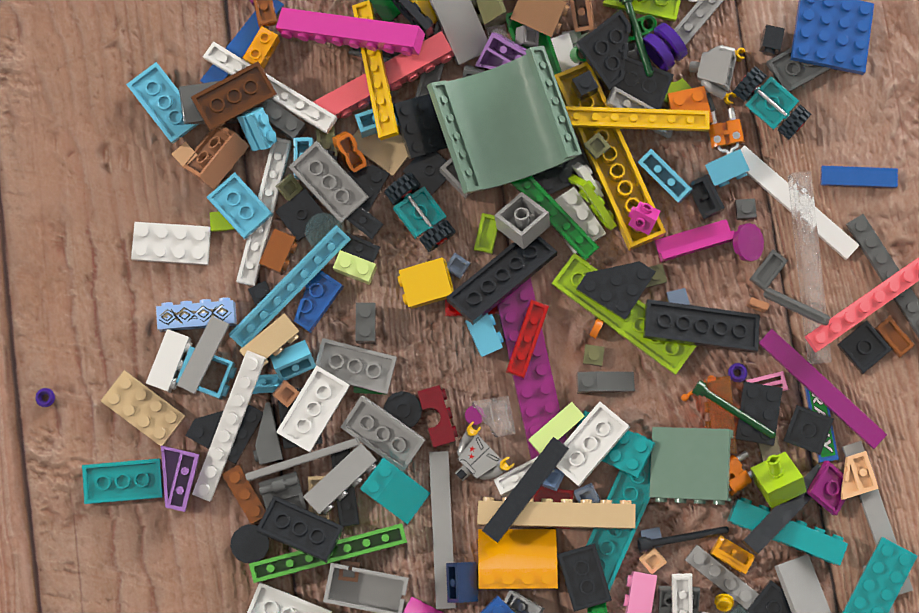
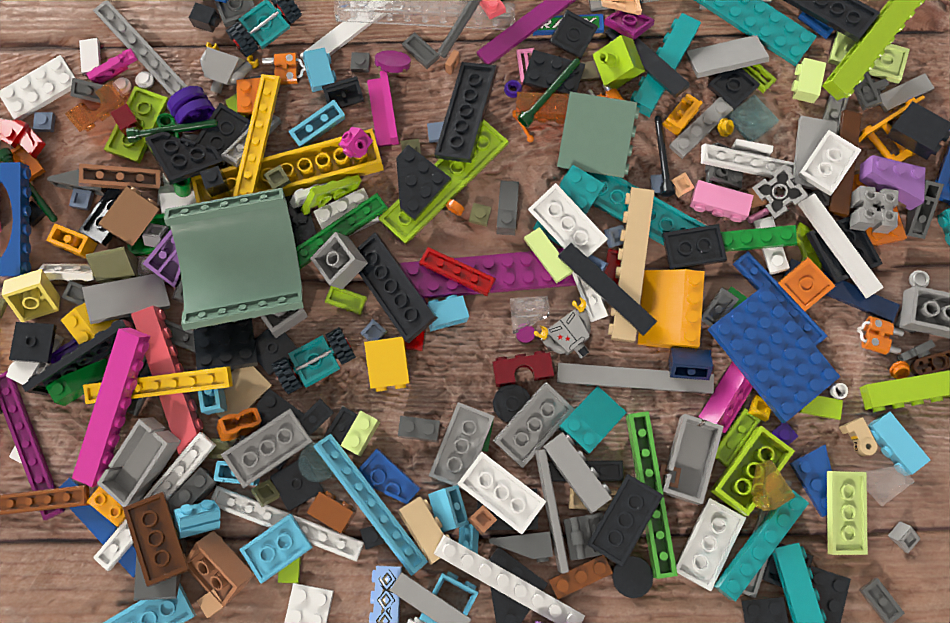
camera: 80 degrees left, 5 degrees down
none -> light grey piece [97,417,181,507]

